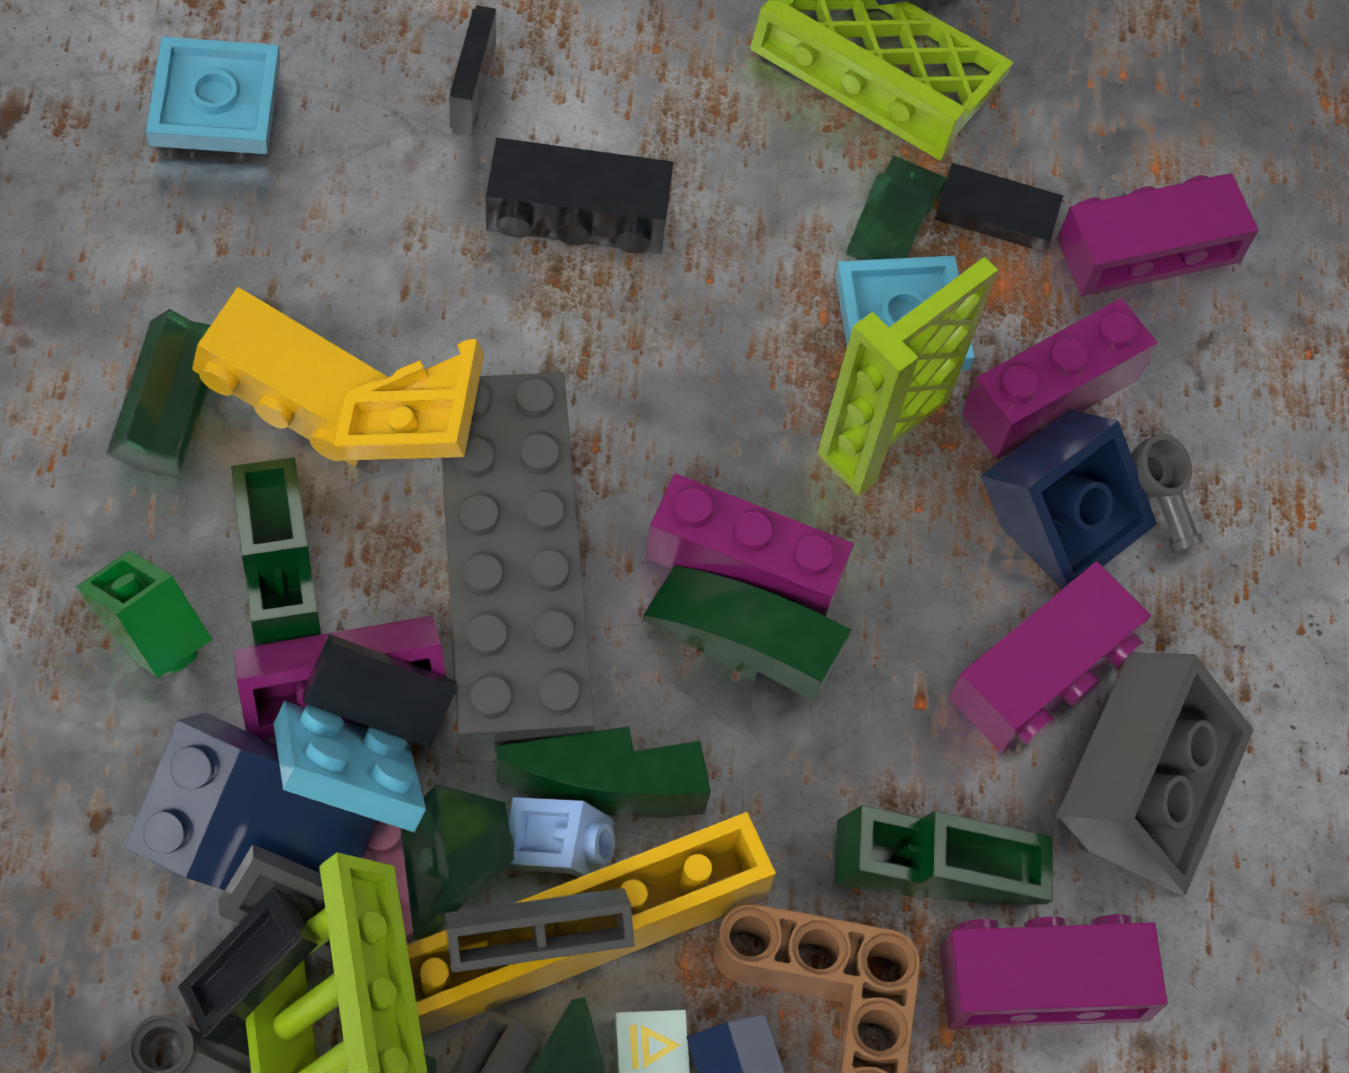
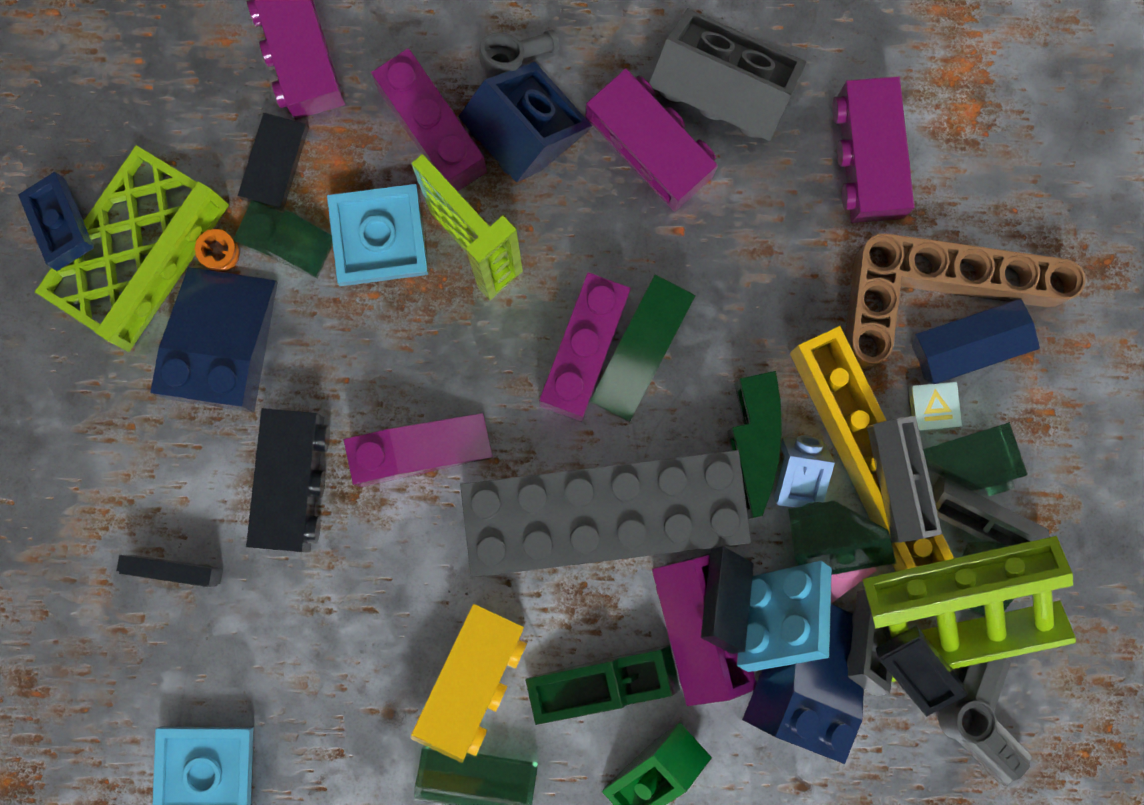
camera: 85 degrees left, 20 degrees up
yellow wing [333,339,484,460] -> none
dark green slope [834,805,1053,905] -> none
none -> dark blue slope [150,267,278,413]
none -> orange bush [194,229,240,272]
none -> magenta slope [343,413,493,488]

